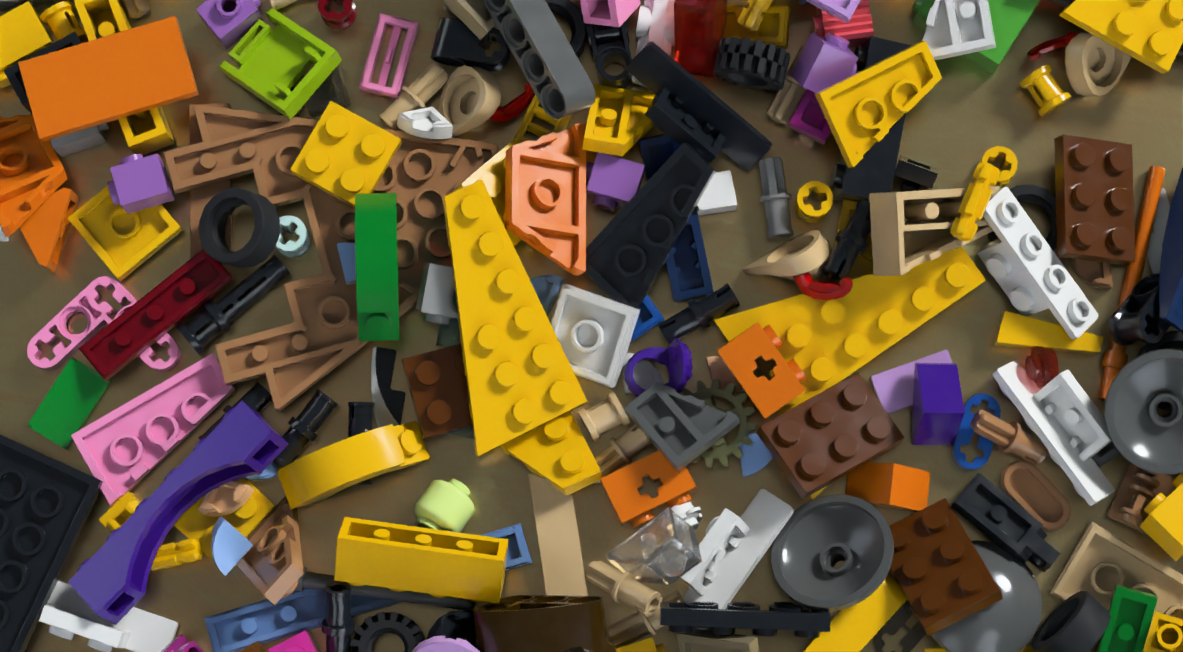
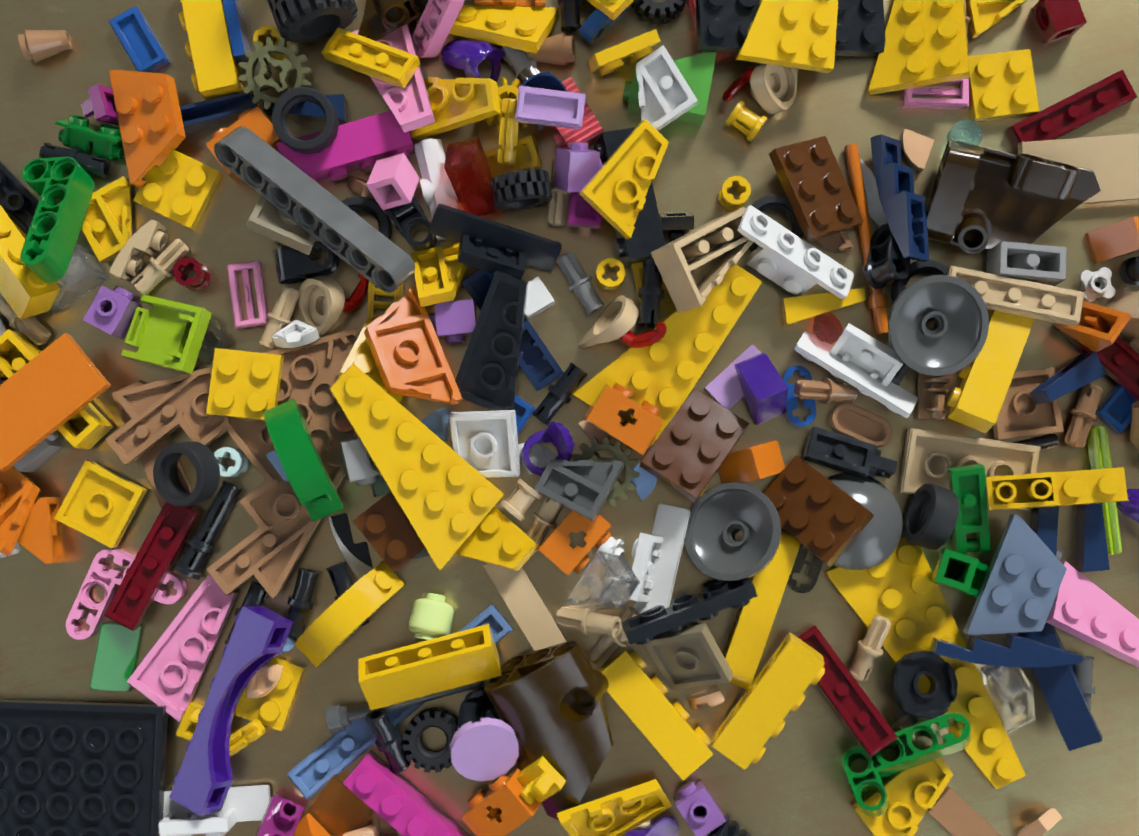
camera: 30 degrees left, 5 degrees up
medium lavender brick [107,154,175,214] -> none
light blue tile [211,516,253,576] -> none
medium nougat wing [236,496,304,605] -> none
yellow axle [950,163,1000,241] -> none

